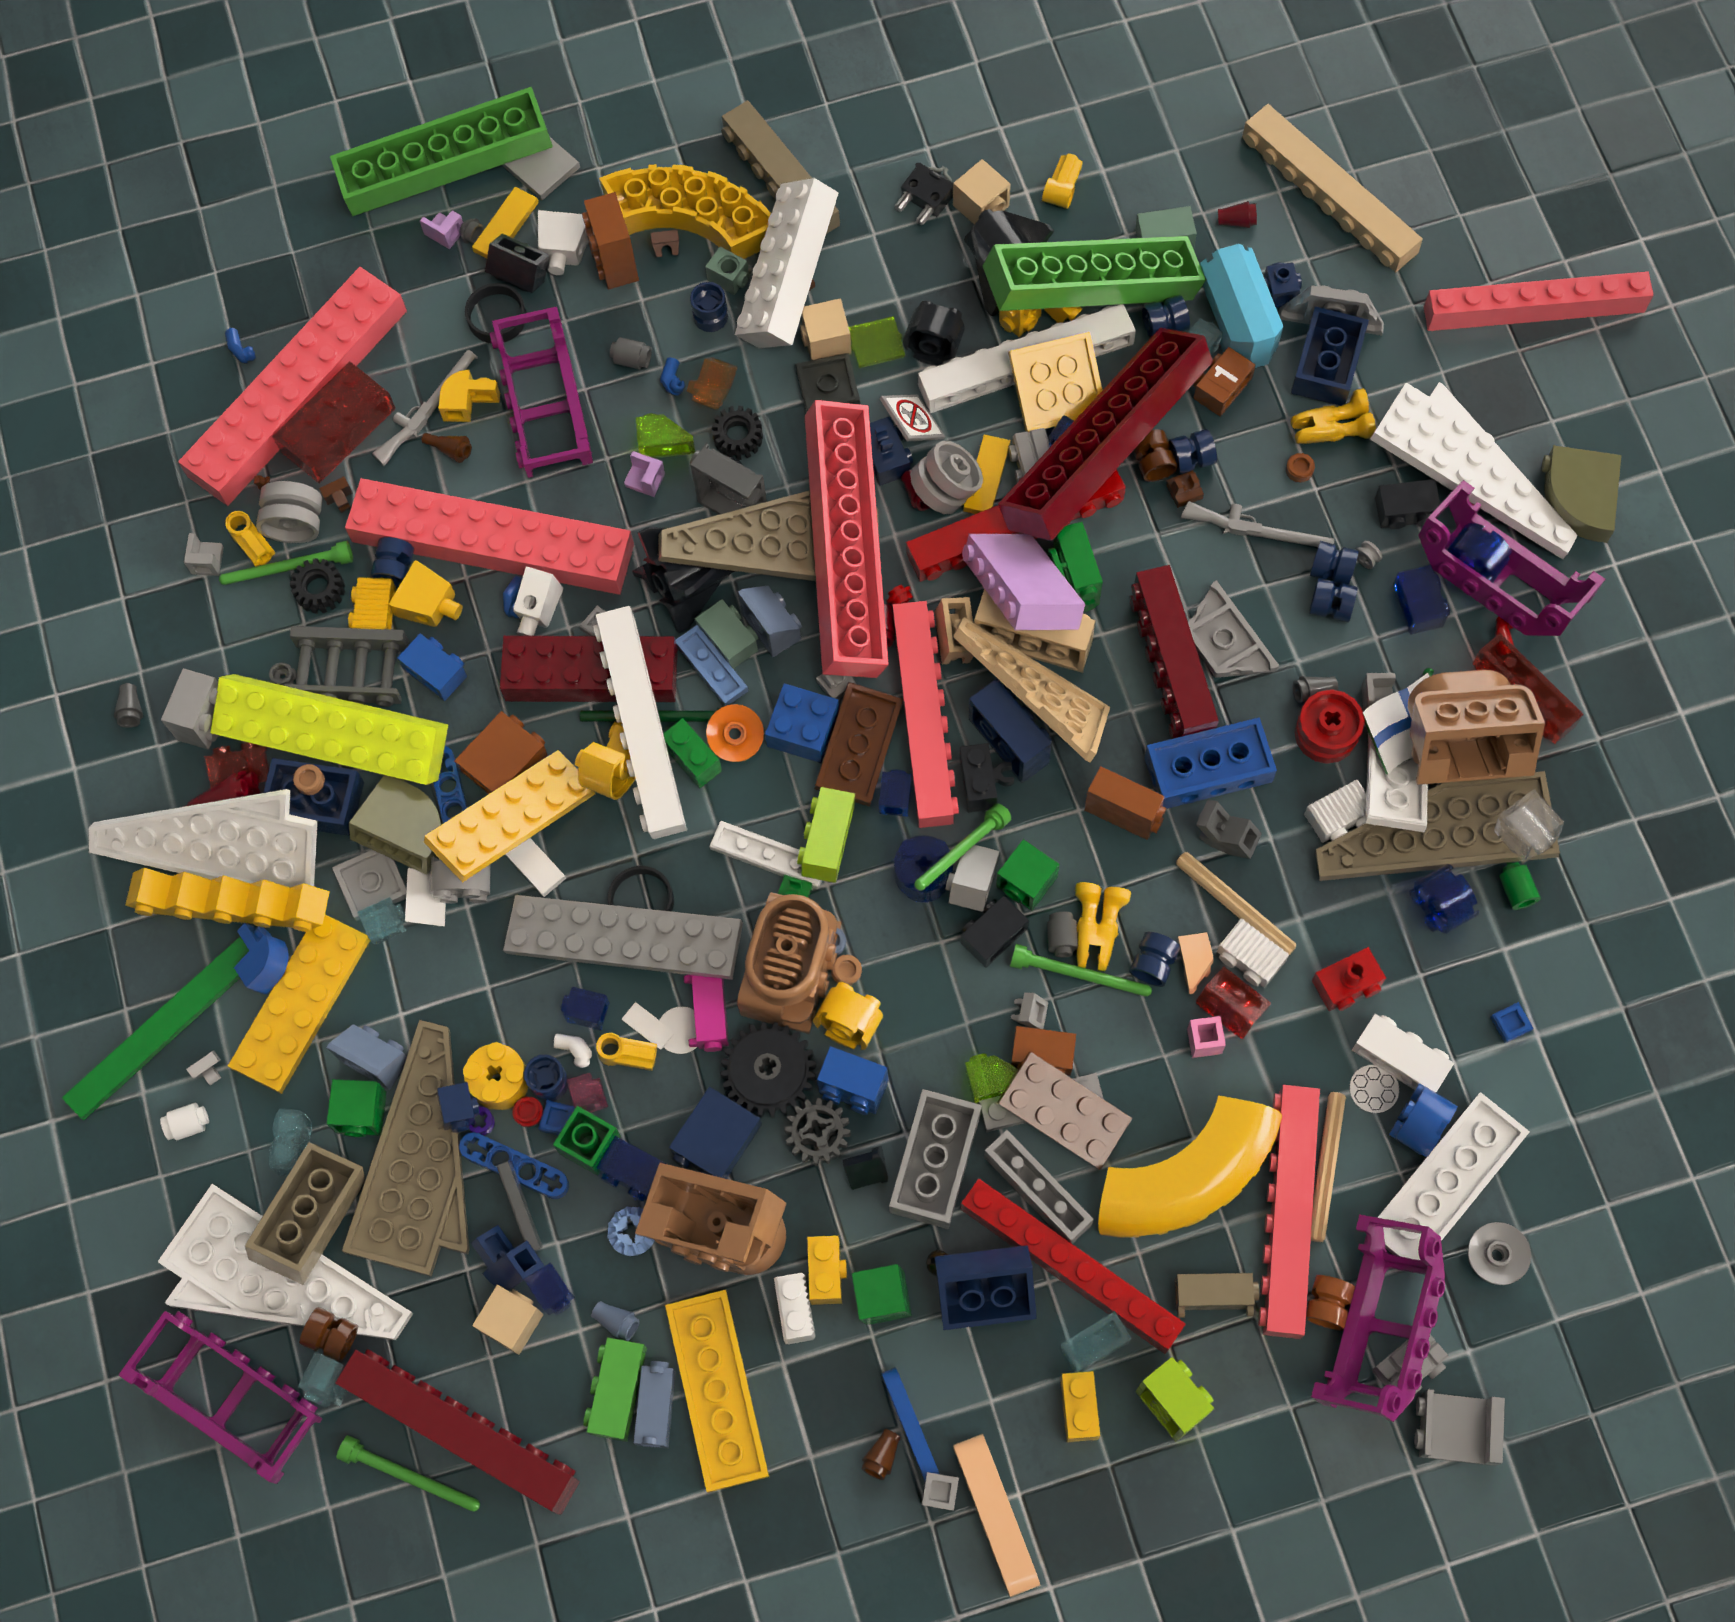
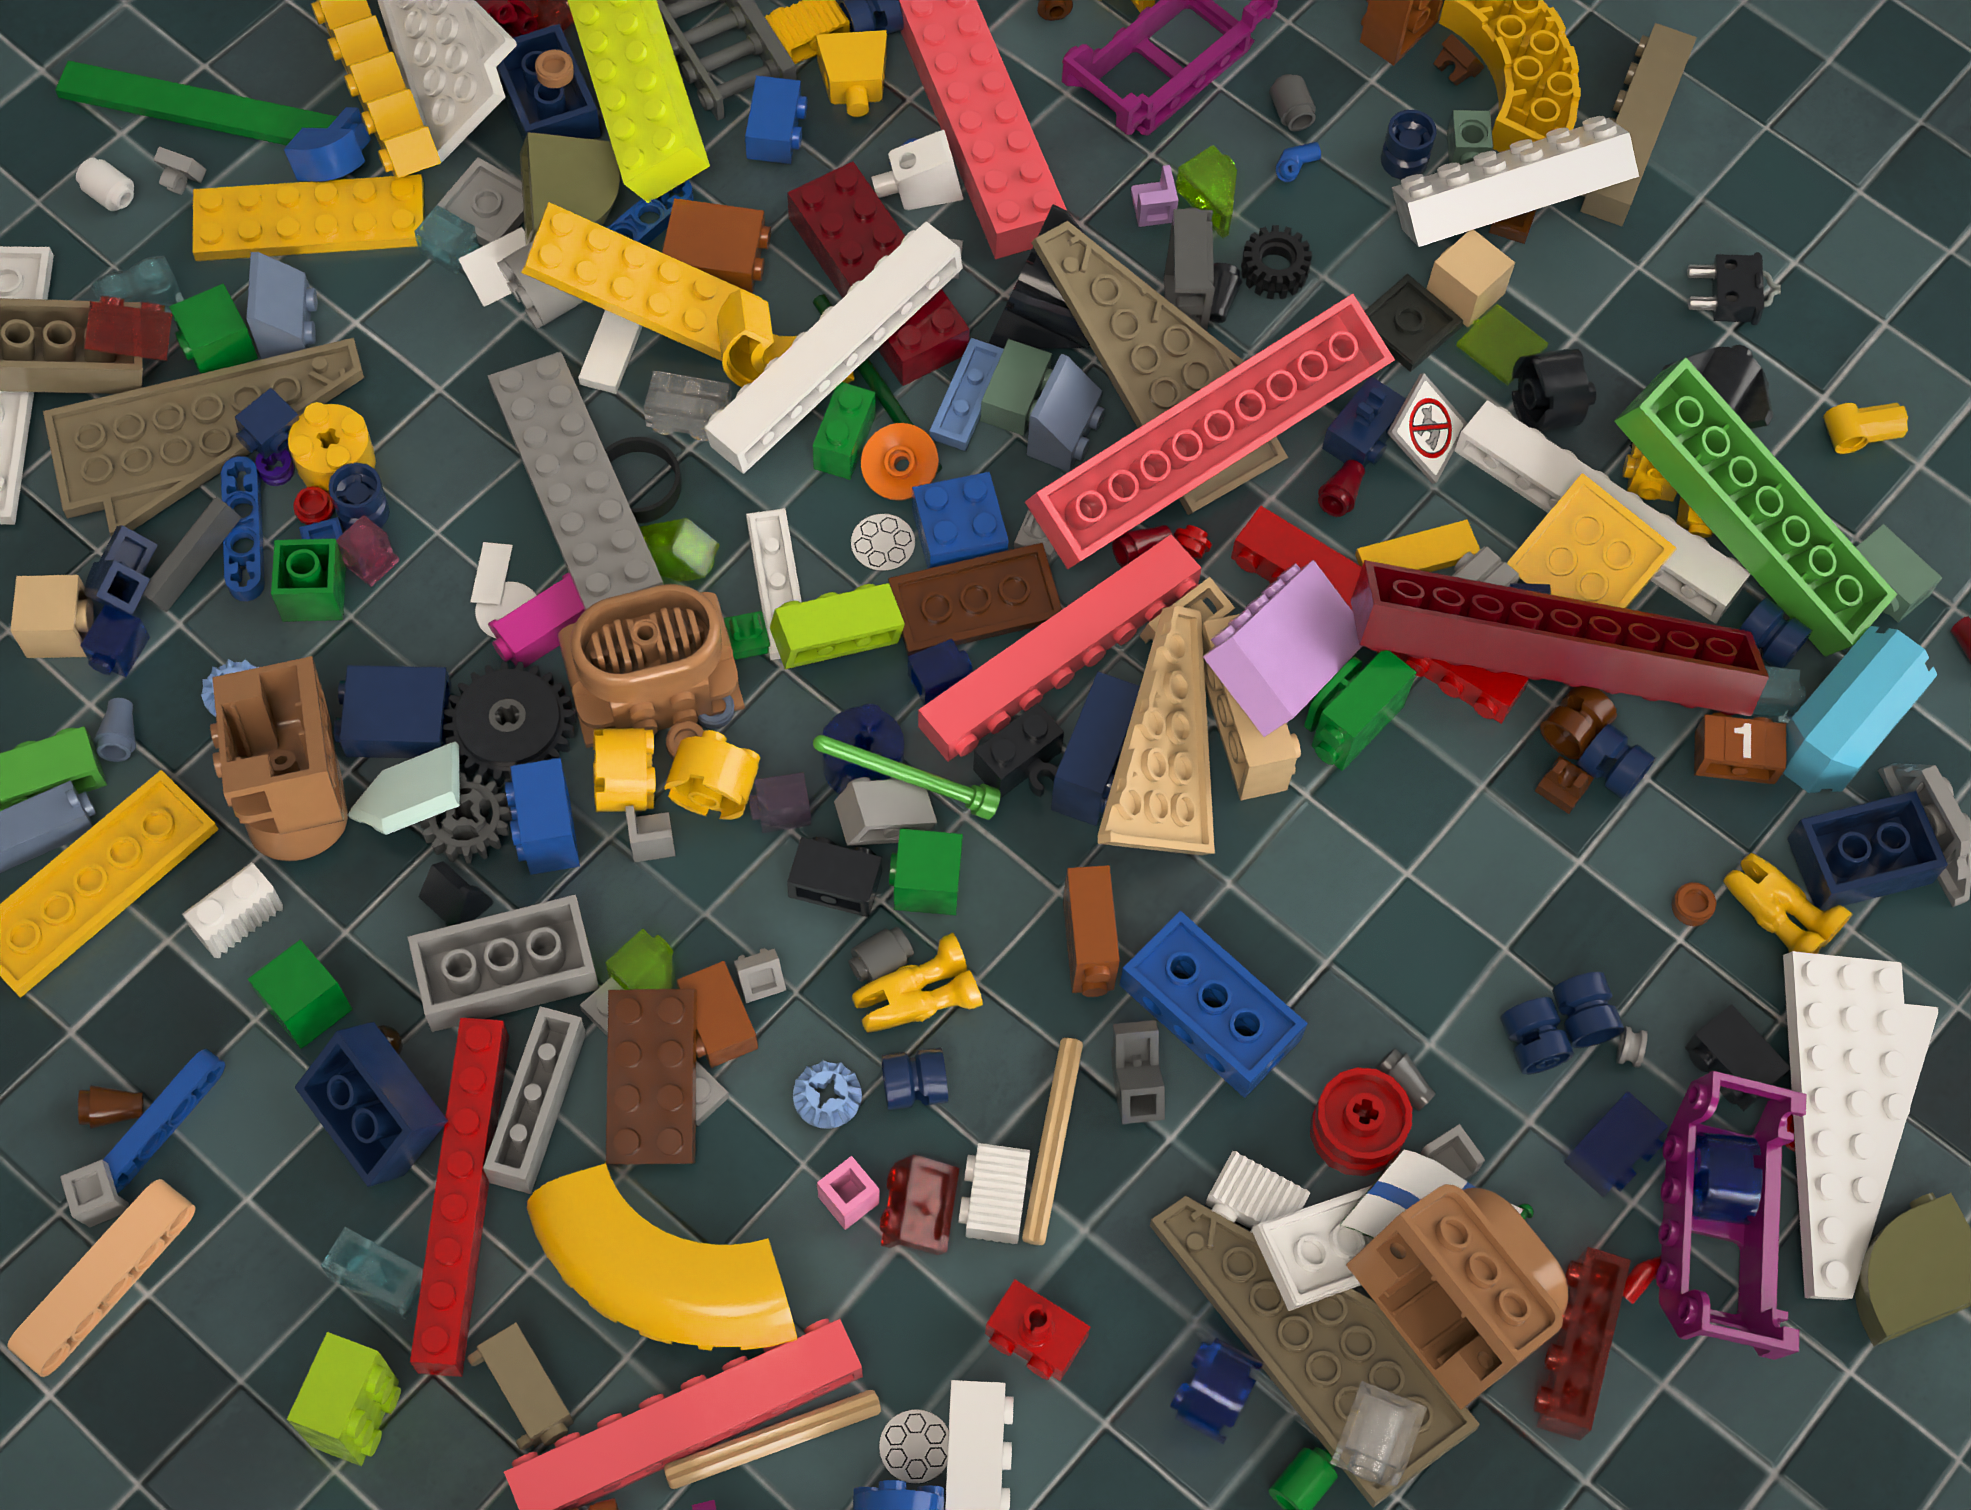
camera: 50 degrees right, 5 degrees down
white arm [554,1034,592,1068] -> none
clear blue brick [561,987,610,1031] -> none
yellow piece [596,1033,658,1071] -> none
clear blue brick [597,1136,666,1202] -> none
clear orange brick [686,357,738,410] -> none
yellow brick [807,1236,847,1305] -> none
light grey wheel [910,441,983,514] -> none
tan head [953,159,1011,224] -> none
bright green piece [1010,944,1152,997] -> none
yellow brick [1060,1371,1100,1442] -> none
dark red brick [1129,565,1219,739] -> none
light nougat slope [1178,932,1213,994] -> none
light grey piece [1181,501,1334,547] -> none
light grey wing [1188,580,1279,678] -> none
dark blue brick [1264,262,1302,308] -> none
none -> clear red bracket [84,296,173,362]
none -> light aqua tile [348,742,460,835]
none -> light grey panel [625,805,675,862]
none -> clear neon green slope [639,518,720,582]
none -> clear brick [644,371,732,441]
none -> yellow brick [664,730,760,820]
none -> clear purple brick [749,772,811,833]
none -> light blue gear [793,1060,862,1129]
none -> white sticker [851,514,915,571]

